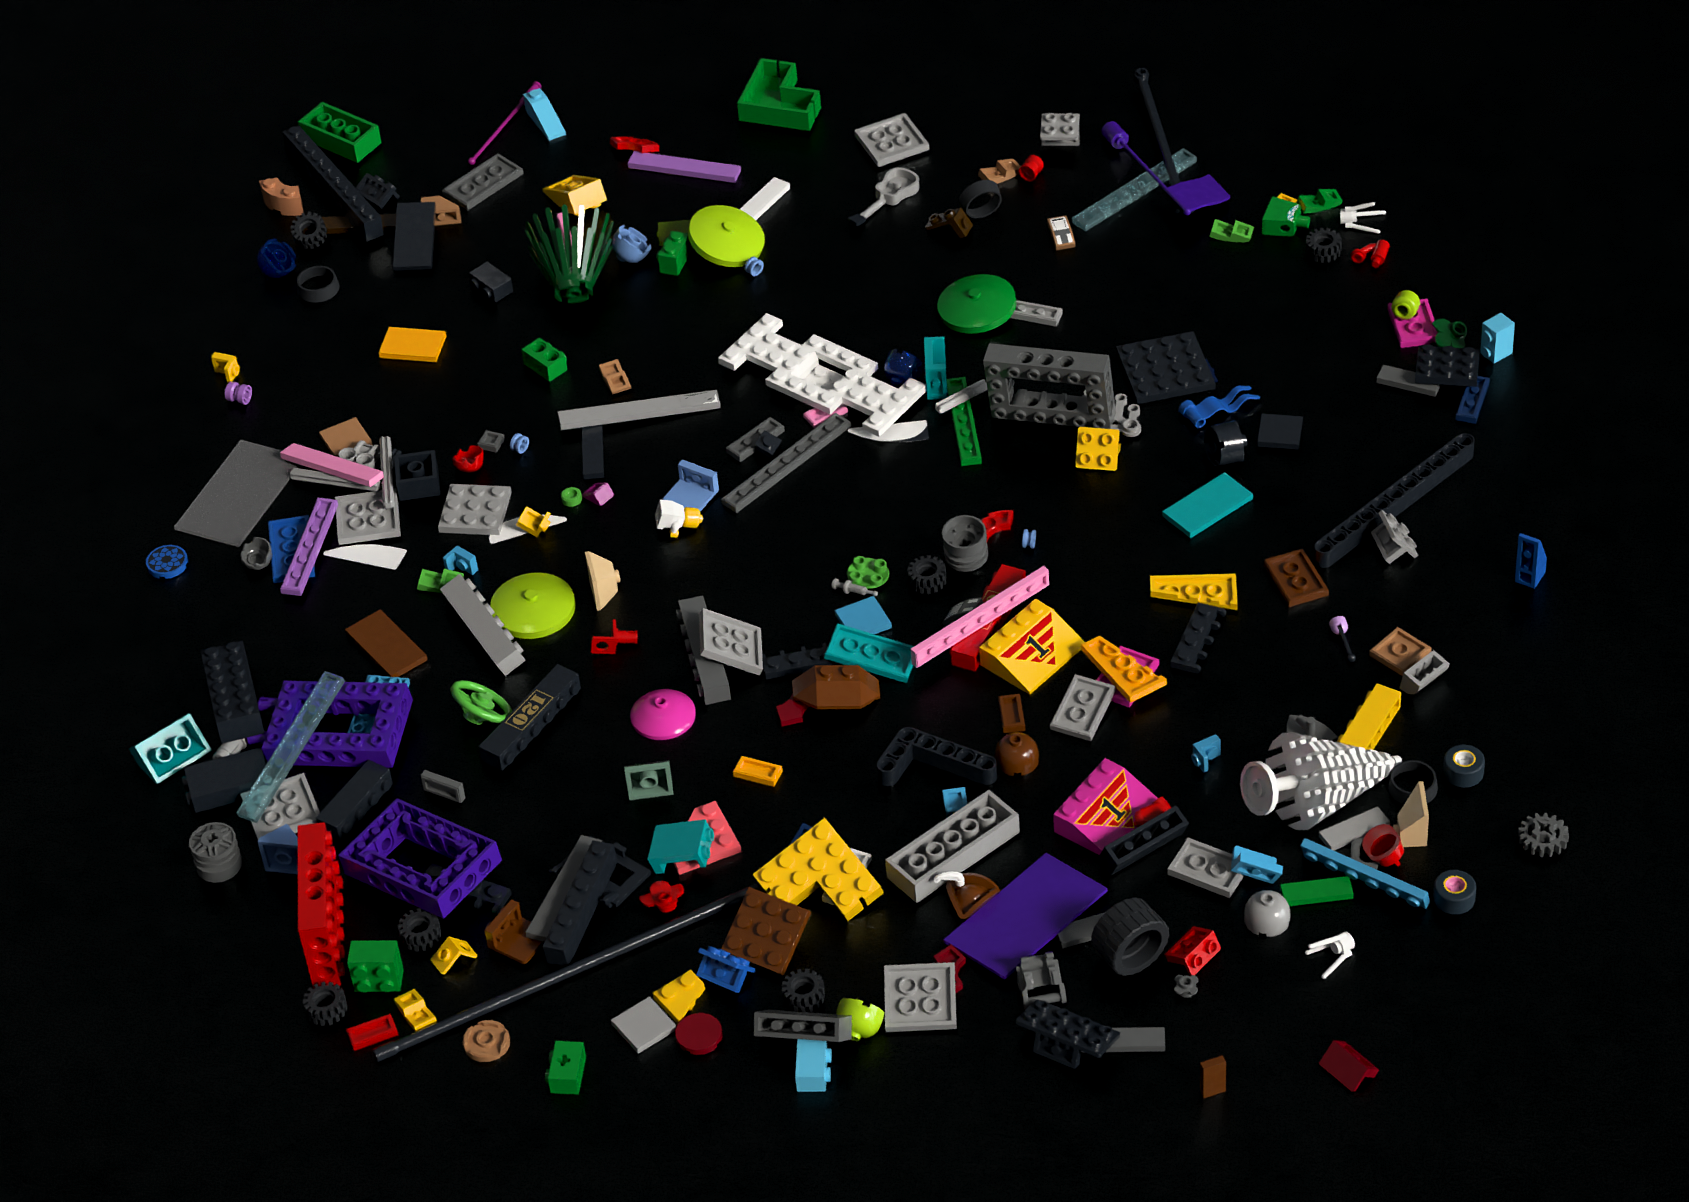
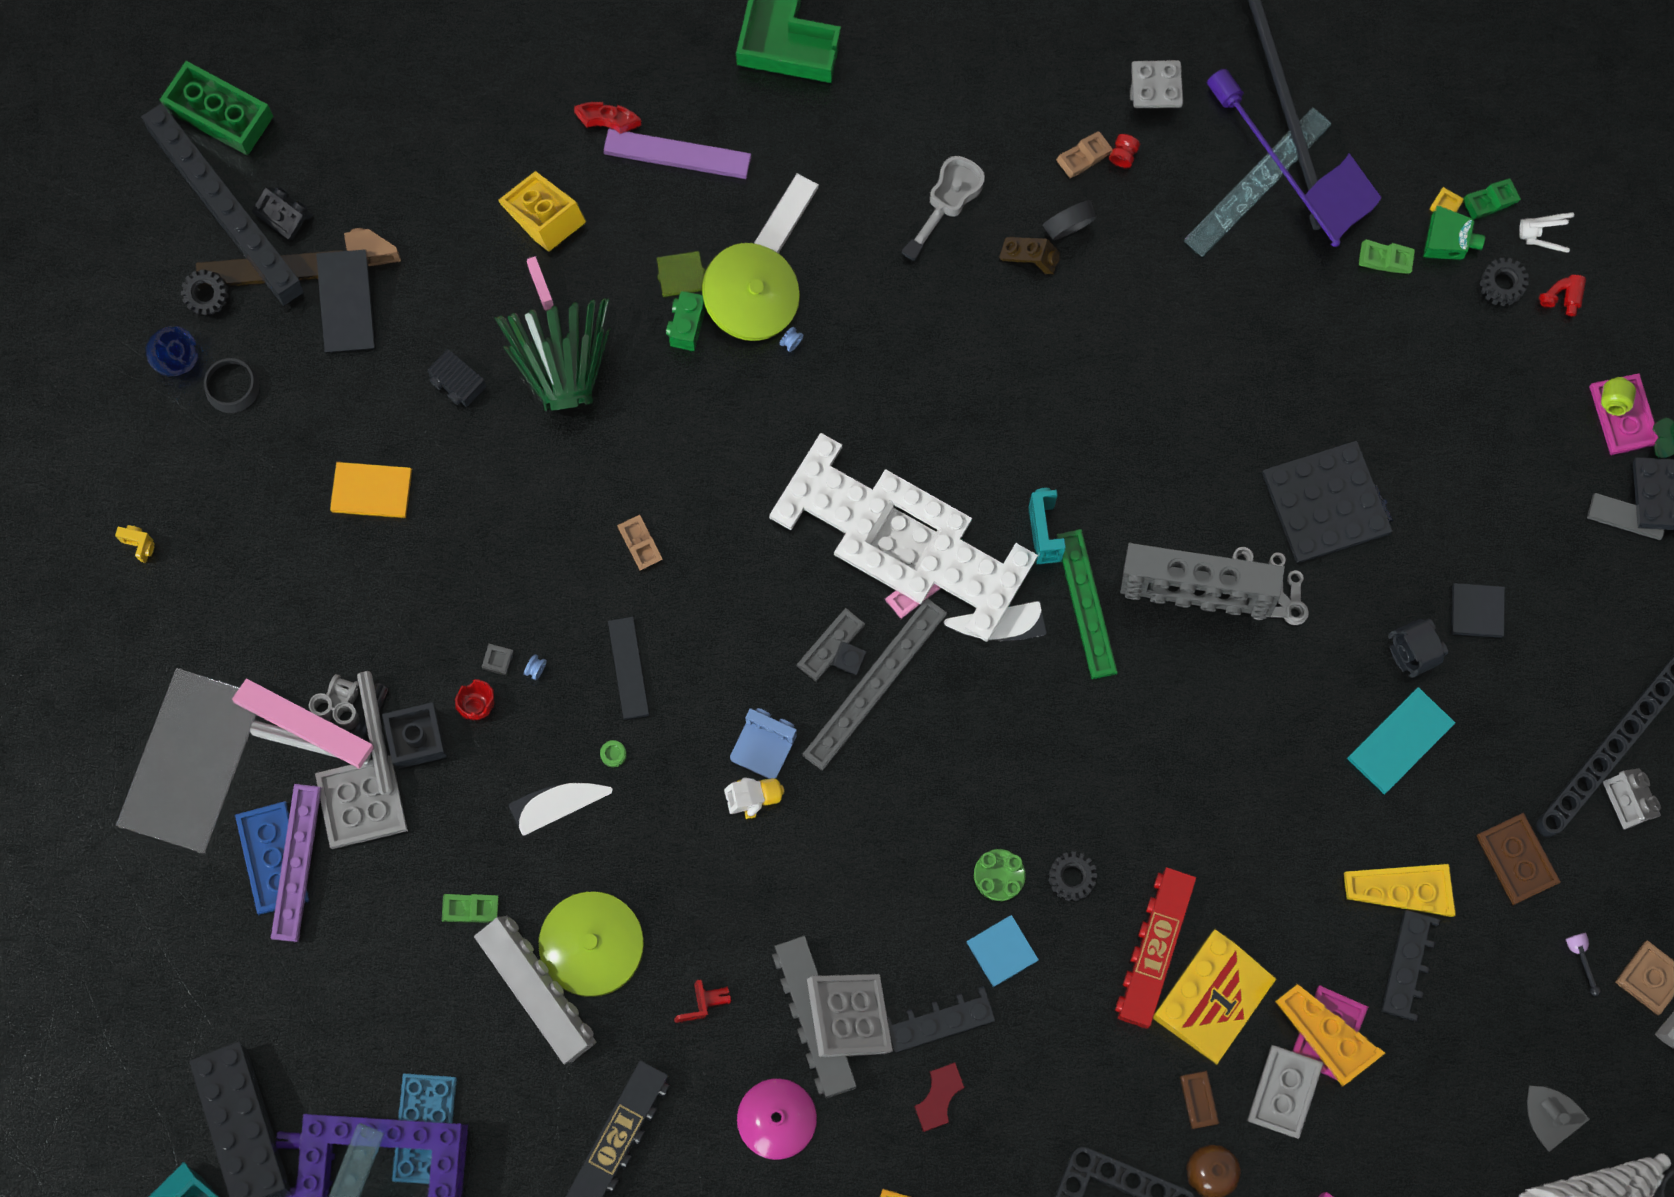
camera: 10 degrees left, 30 degrees up
blue tile [146,545,188,579] -> none
medium lavender wheel [225,381,252,404] -> none
dark grey hair [240,537,272,570] -> none
nougat brick [259,178,303,216] -> none
medium nougat tile [319,417,372,457] -> none
white sticker [323,544,407,570] -> none
reddish brown tile [345,609,427,677] -> none
light grey plate [438,484,511,535] -> none
dark grey tile [442,154,523,210] -> none
dark azure bracket [443,546,478,575] -> none
bright green piece [450,680,512,725] -> none
magenta piece [468,81,541,165] -> none
yellow bracket [516,506,551,537] -> none
green brick [521,338,567,382] -> none
medium azure slope [523,88,566,141] -> none
light grey tile [558,390,720,430] -> none
magenta slope [582,482,614,506] -> none
tan slope [585,551,620,611] -> none
medium blue cylinder [612,225,651,263] -> none
reddish brown wedge [792,665,880,709] -> none
teal tile [824,623,914,683] -> none
light grey piece [832,578,878,596] -> none
light grey plate [854,113,929,167] -> none
clear blue cylinder [884,349,925,387] -> none
bright pink tile [911,566,1049,668] -> none
light grey axle [935,379,988,414] -> none
green dish [937,274,1016,334] -> none
dark grey wheel [942,515,988,572] -> none
slope [943,598,984,626] -> none
red tile [981,510,1014,541] -> none
light grey tile [1010,300,1063,327] -> none
medium blue bush [1022,529,1036,549] -> none
slope [1047,216,1075,250] -> none
yellow bracket [1076,427,1121,471] -> none
blue flag [1179,385,1260,428] -> none
dark azure bracket [1191,734,1221,772] -> none
yellow brick [1337,684,1401,750] -> none

